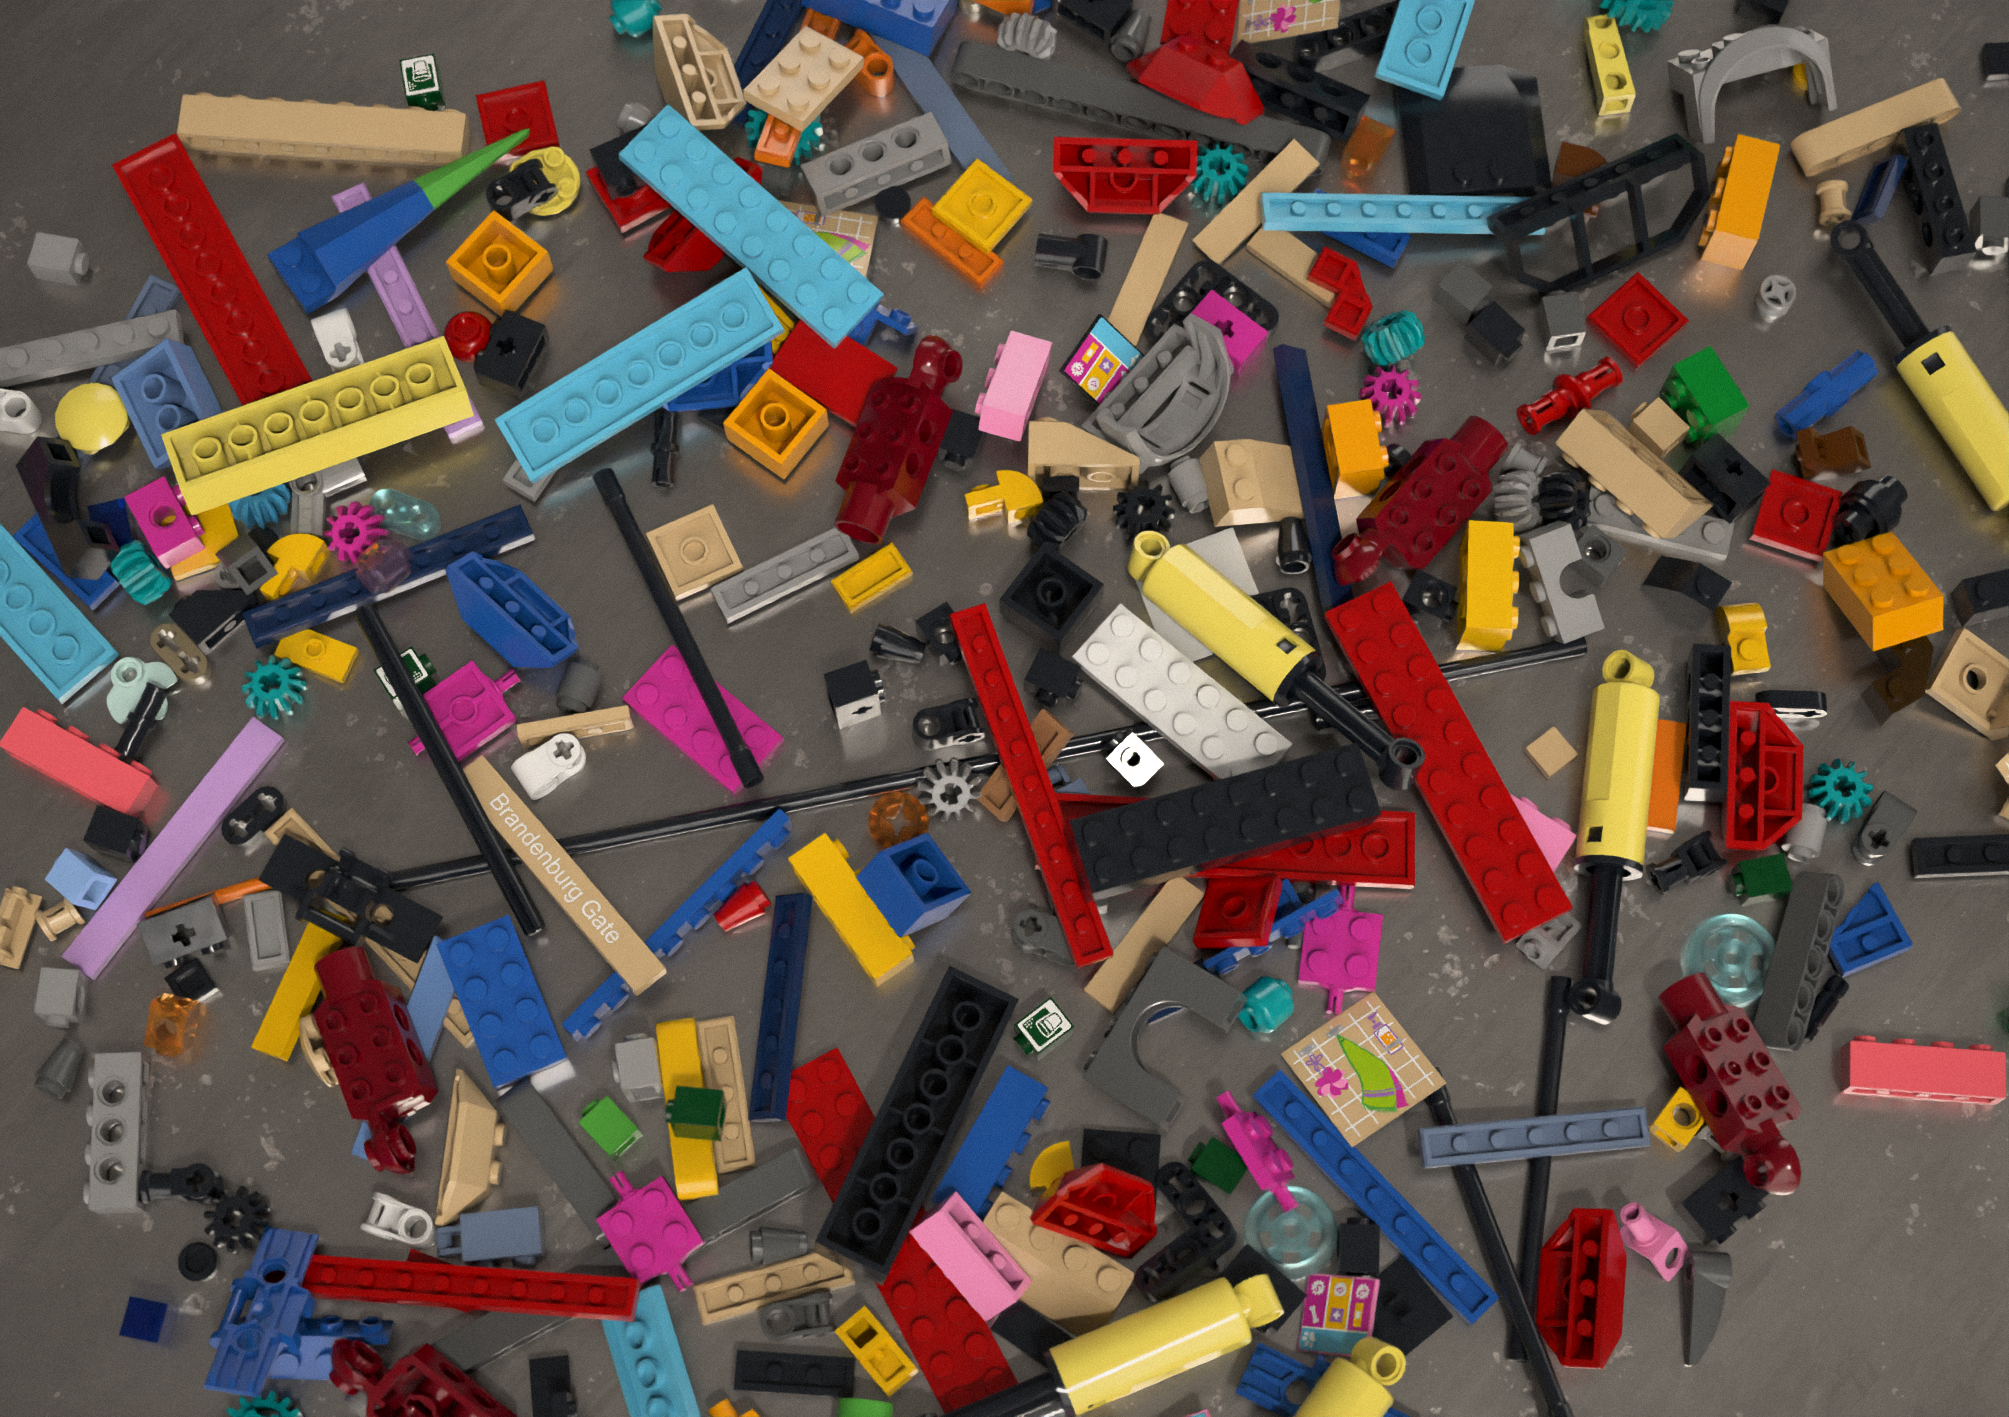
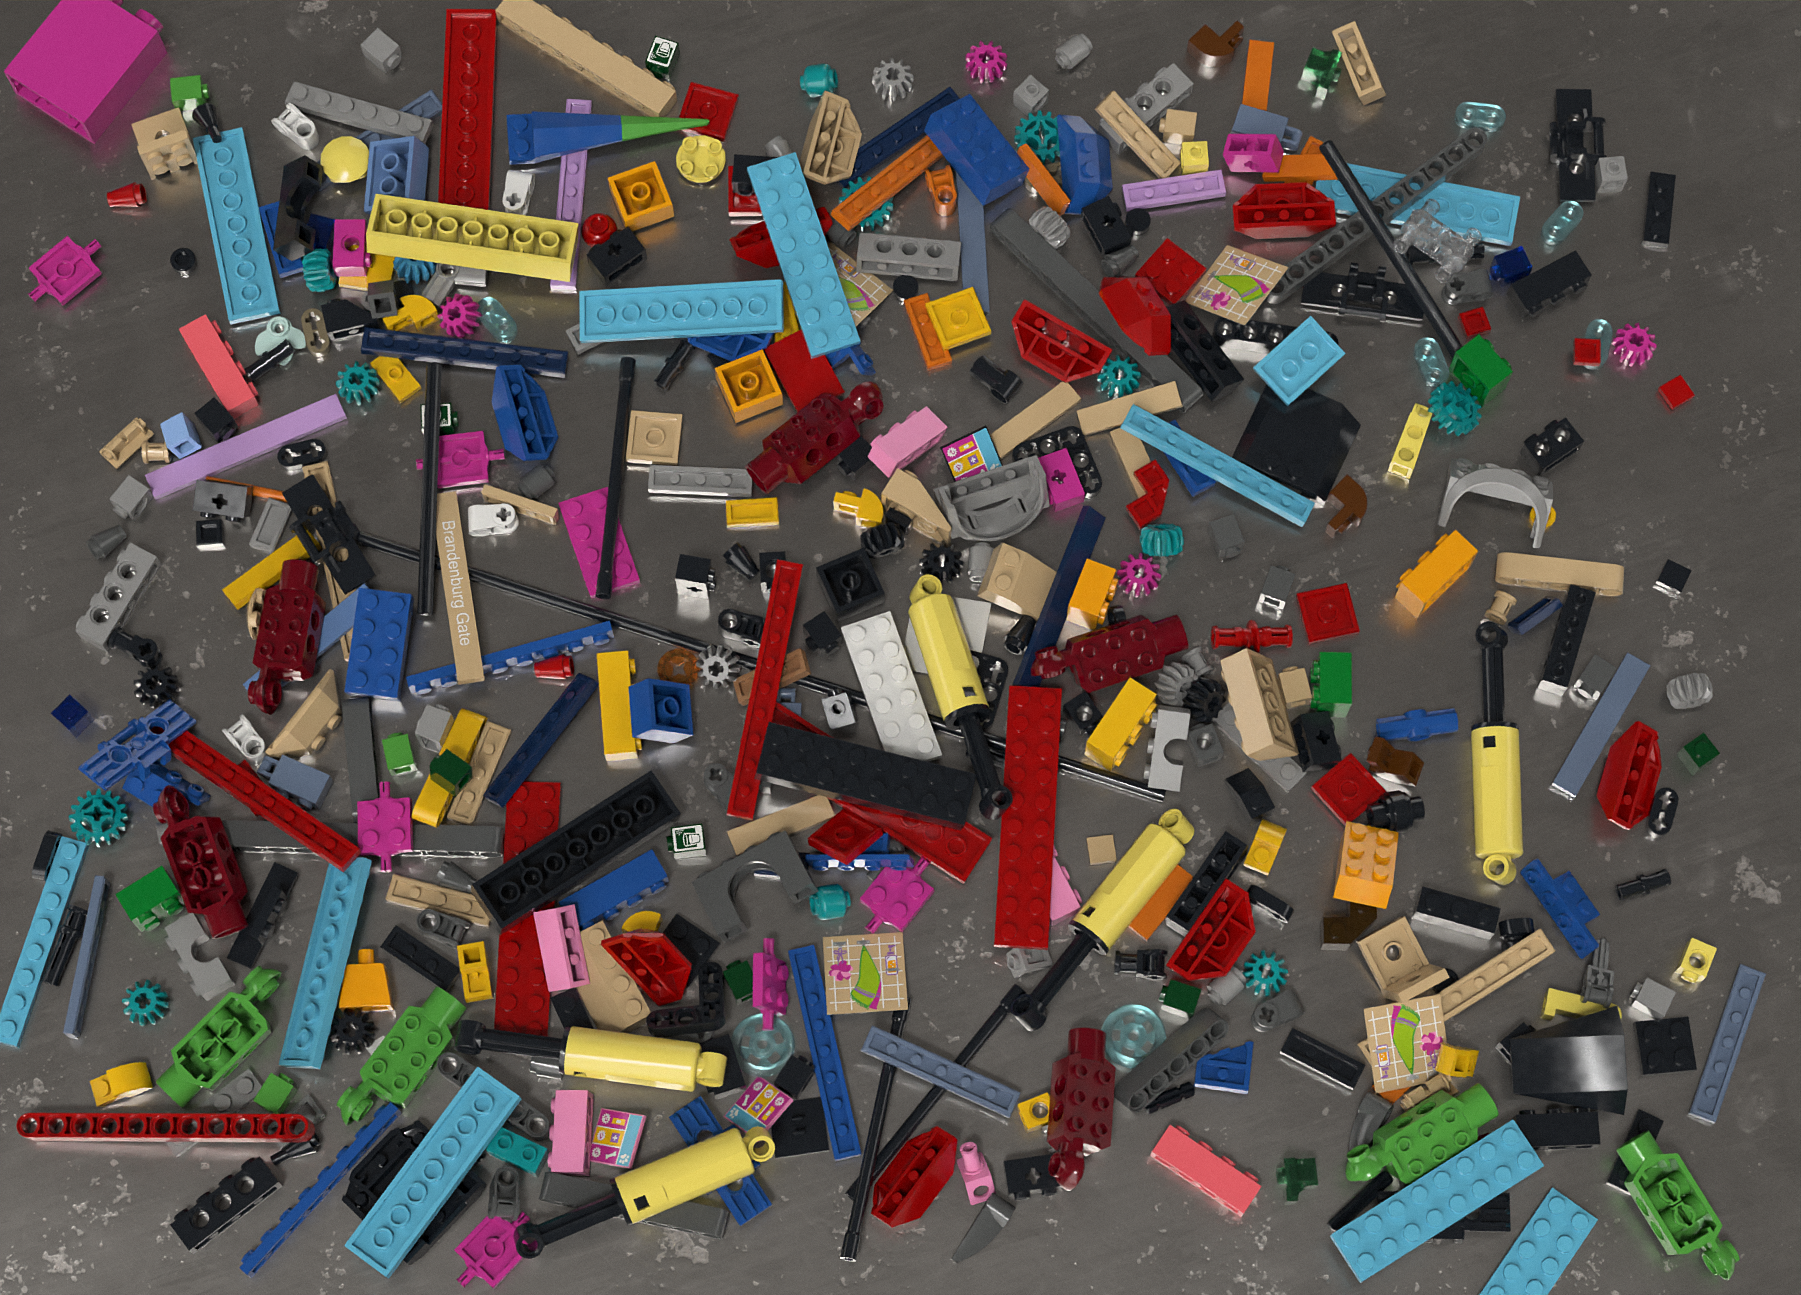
camera: 30 degrees right, 0 degrees up
clear orange brick [143,993,201,1057] -> none
black tile [178,1242,220,1283] -> none
clear purple head [355,539,412,594] -> none
black piece [486,159,559,222] -> none
tan plate [744,26,864,132] -> none
clear orange brick [1341,115,1396,180] -> none
black brick [1464,301,1525,367] -> none
black plate [1486,133,1710,294] -> none
light grey wheel [1754,274,1796,319] -> none

